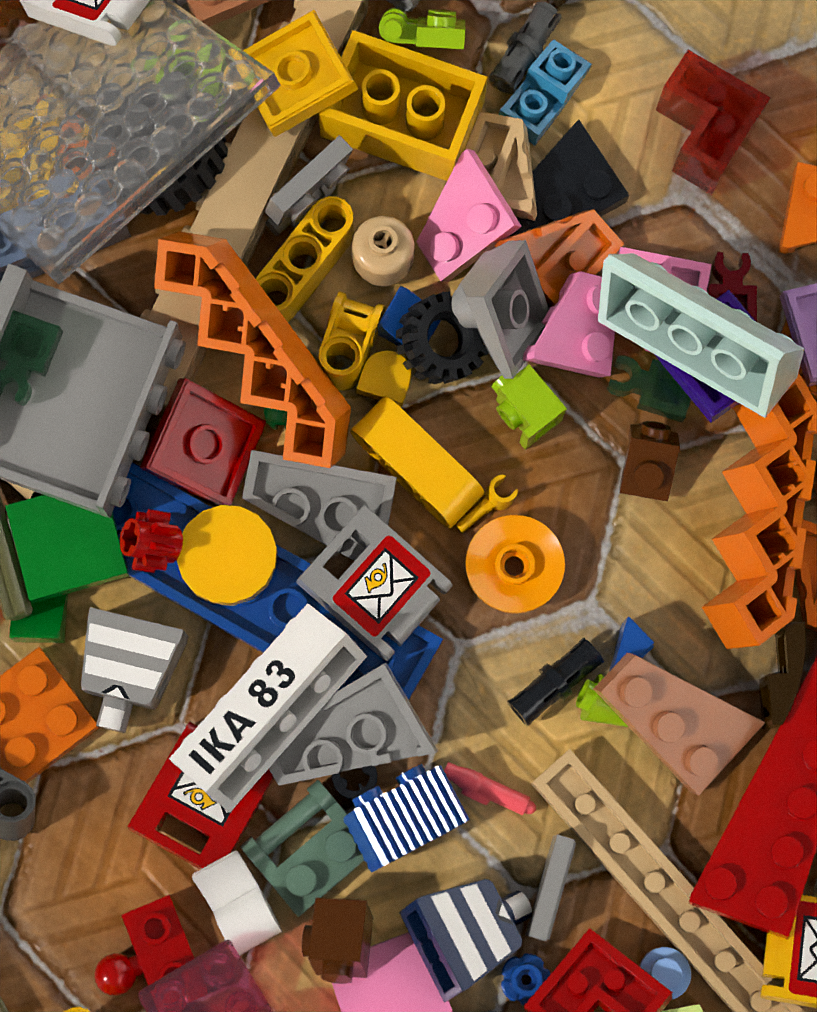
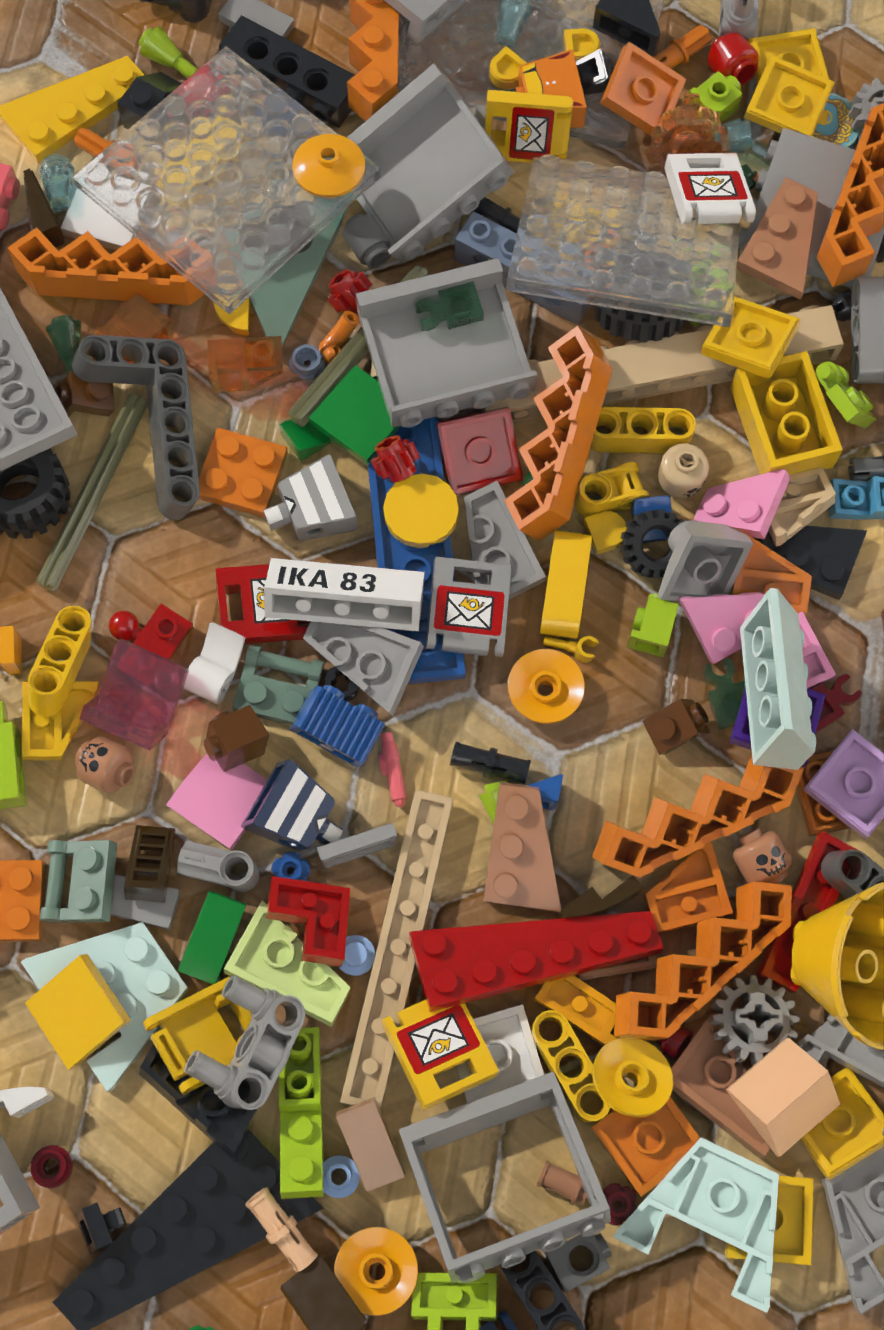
camera: 55 degrees right, 5 degrees down
light grey plate [265,135,353,236] -> none

